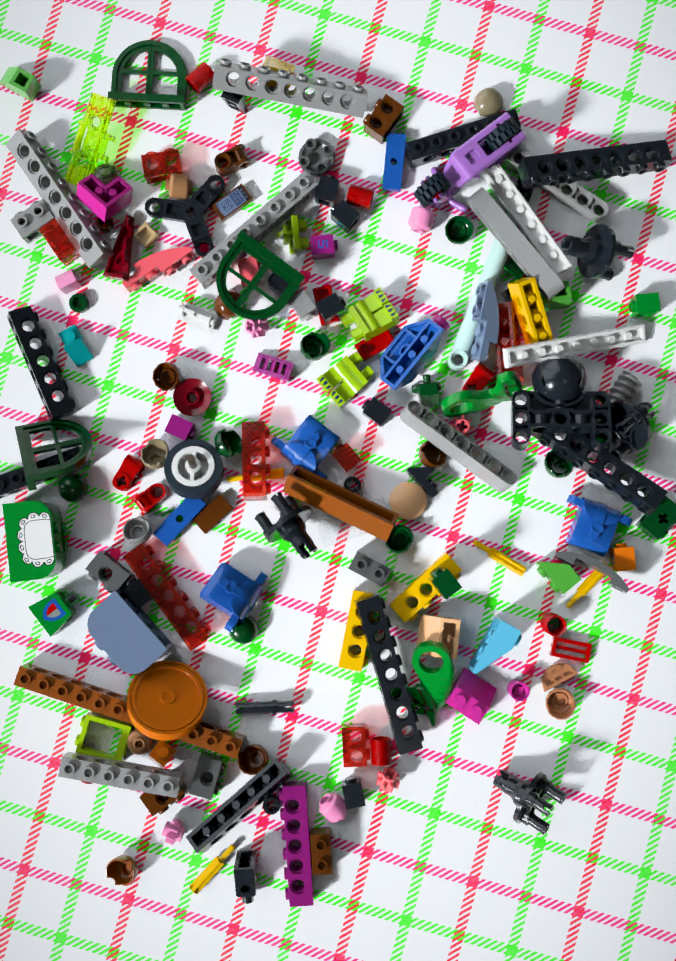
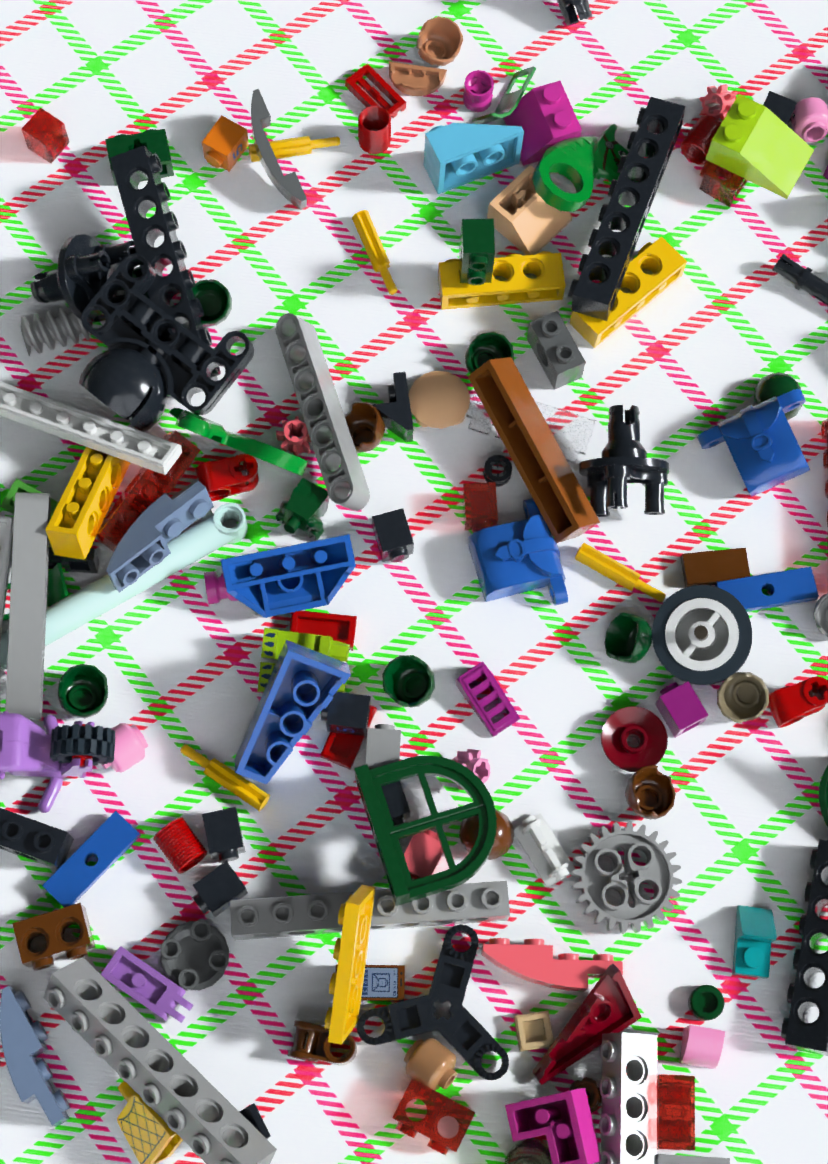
camera: 150 degrees left, 15 degrees down
red piece [131,483,170,516] -> none
clear red brick [242,421,271,501] -> none
lime hips [277,215,309,255] -> none
magenta brick [310,234,338,260] -> none
lime hips [316,352,374,409] -> none
bright green slope [535,561,582,594] -> none
blue piece [565,494,633,557] -> none
none -> sand blue slope [0,986,70,1127]
none -> medium lavender hinge [101,946,194,1023]
none -> yellow axle [180,744,271,812]
none -> blue wedge [234,640,351,785]
none -> yellow plate [324,884,376,1045]
none -> piece [472,66,536,124]
none -> light grey gear [570,821,682,934]
none -> slope [706,94,814,199]

